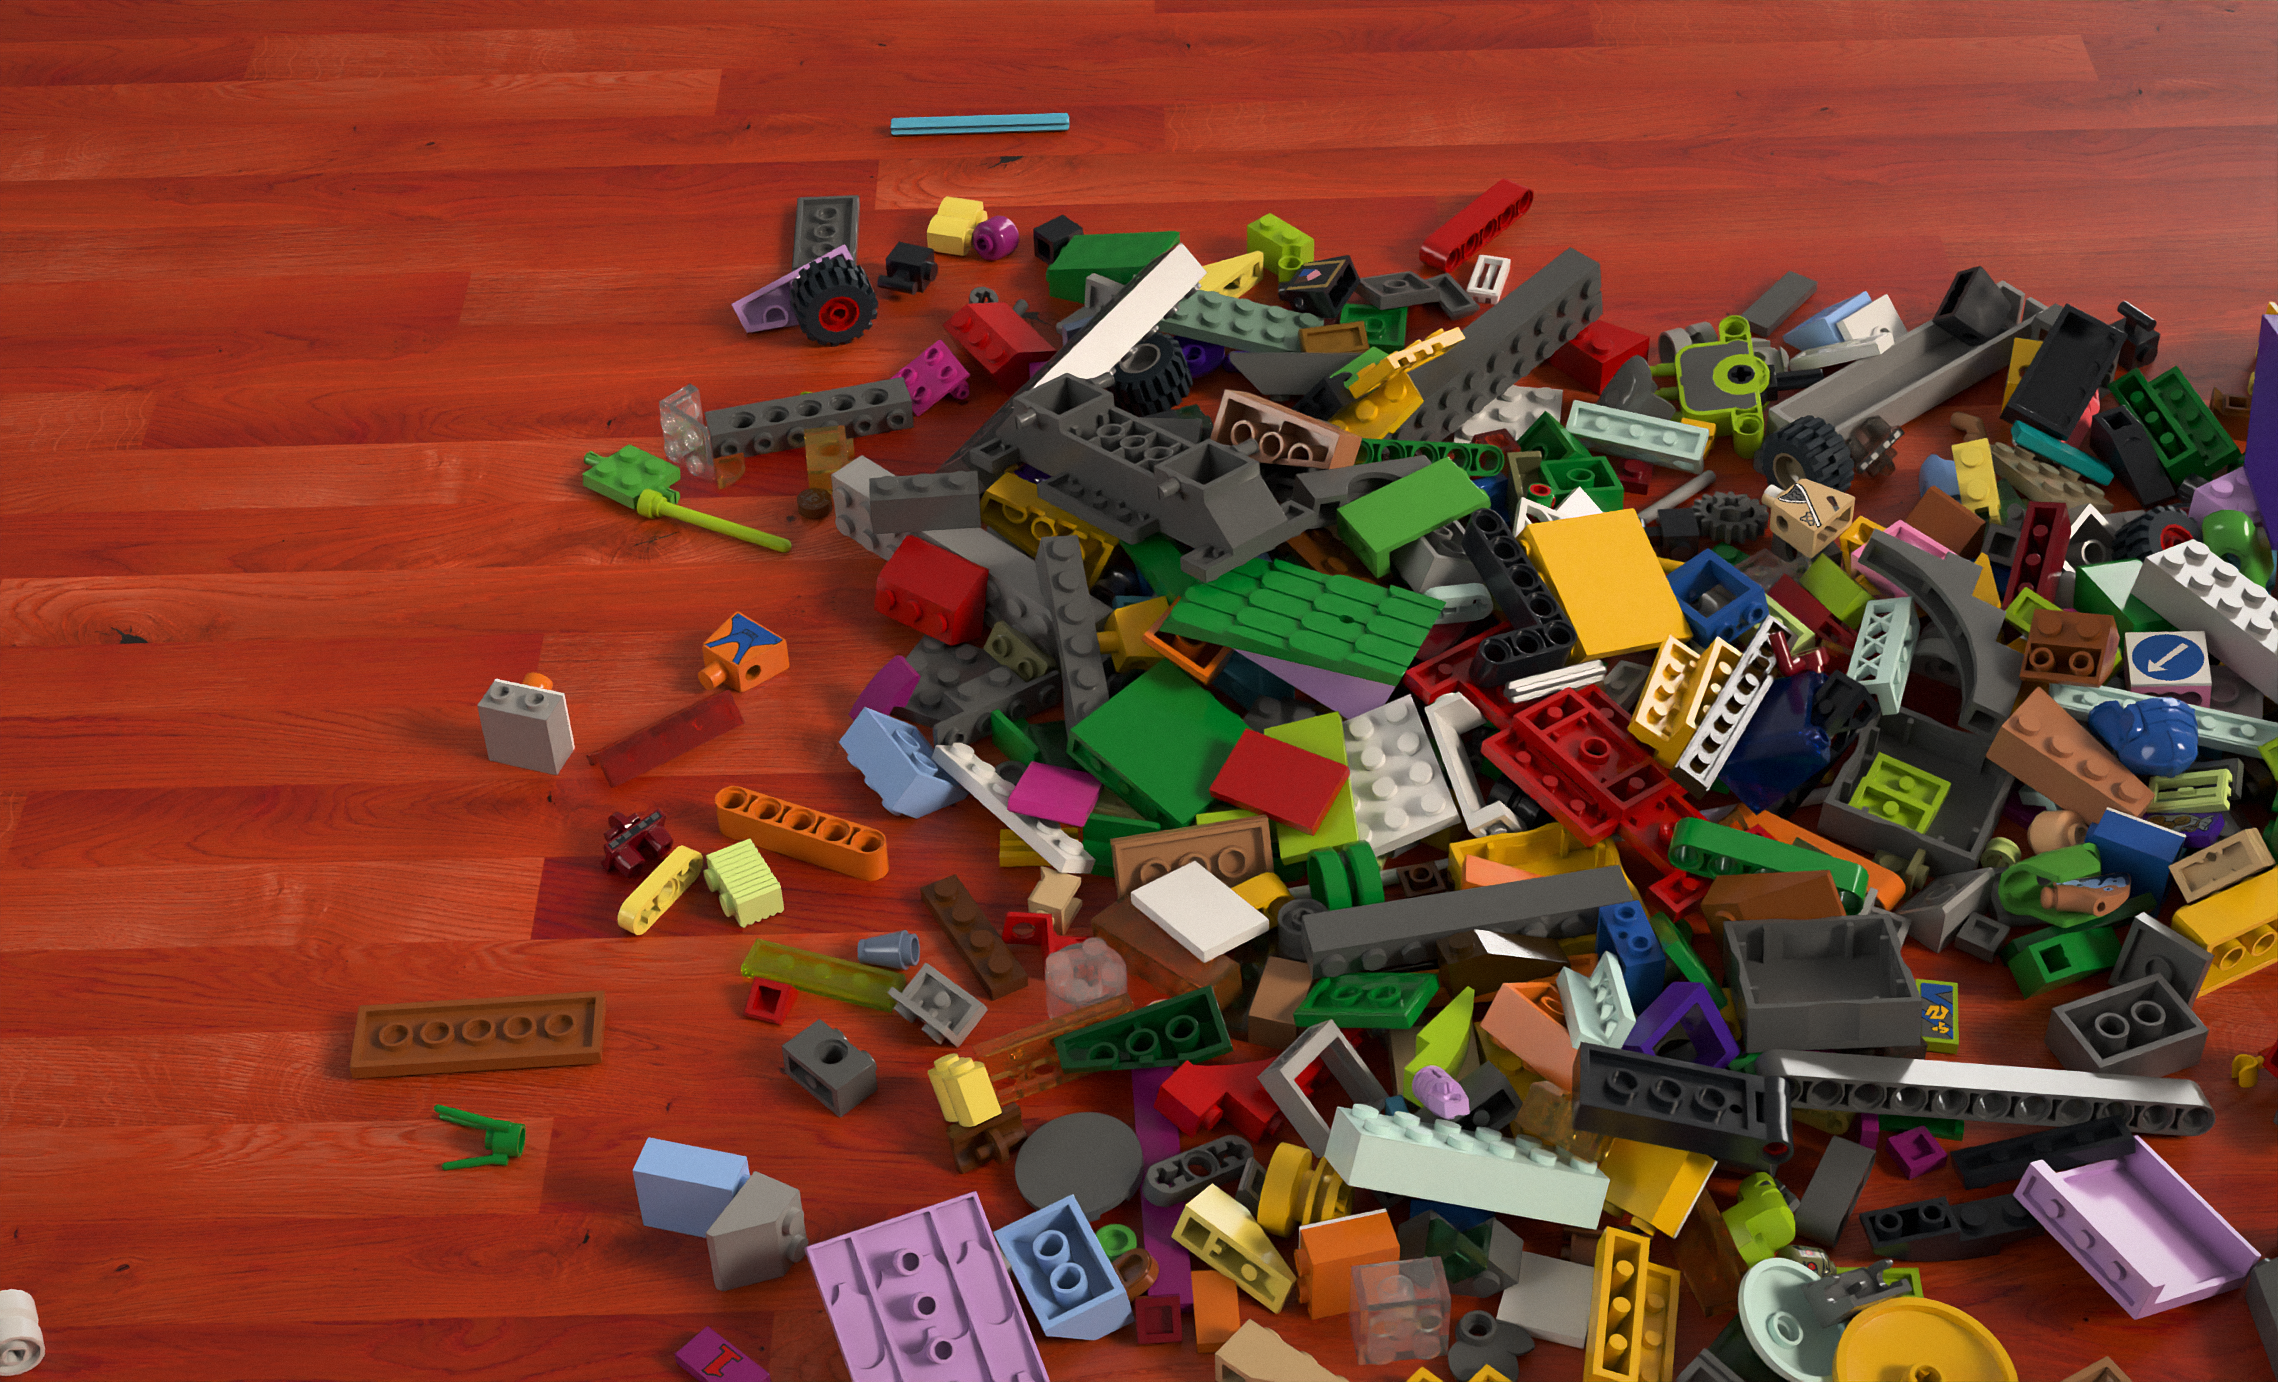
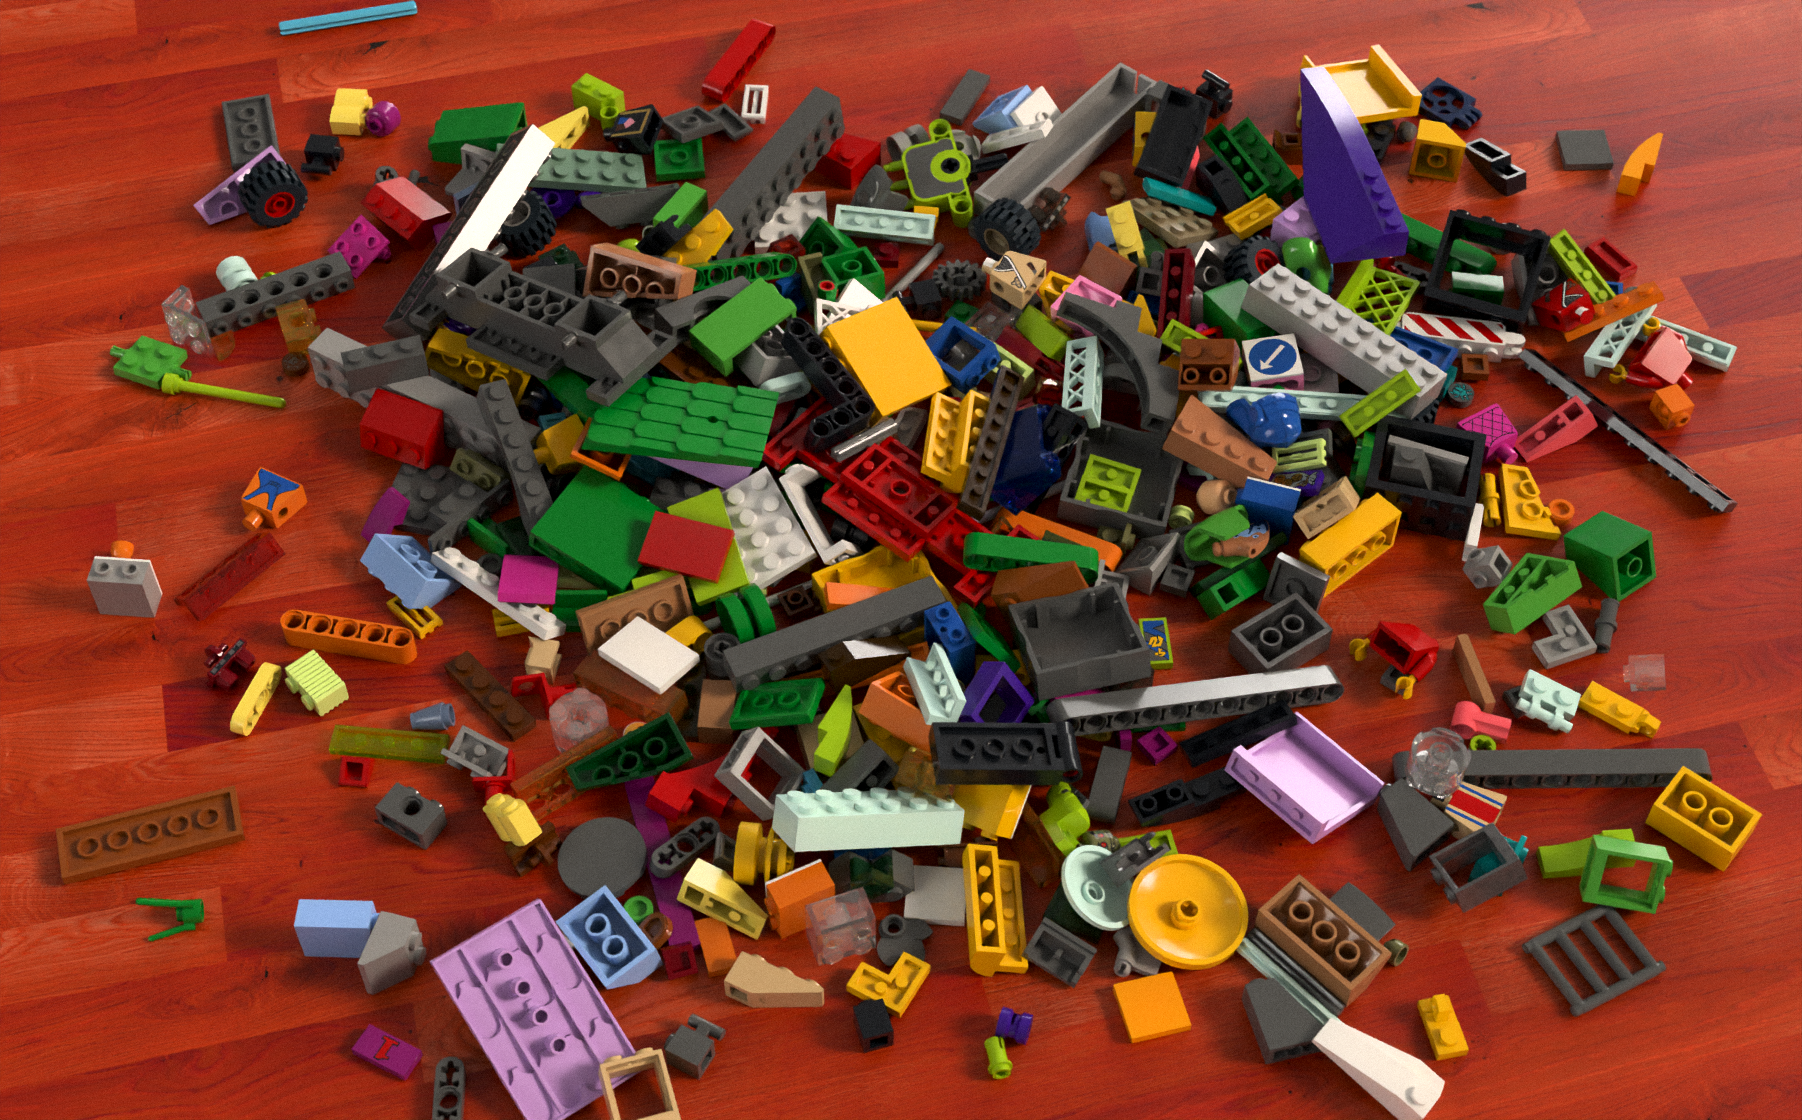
camera: 15 degrees left, 10 degrees up
black brick [1033,215,1084,265] -> none
pearl gold tile [1298,321,1370,353] -> none
yellow wing [1348,327,1465,399] -> none
lavender hinge [1412,1065,1470,1120] -> none
dark red plate [1768,631,1830,677] -> none
black torso [1932,266,2011,347] -> none
none -> light aqua wheel [216,256,258,291]
none -> yellow tile [386,596,443,639]
none -> red bracket [472,750,516,815]
none -> yellow plate [1223,194,1282,240]

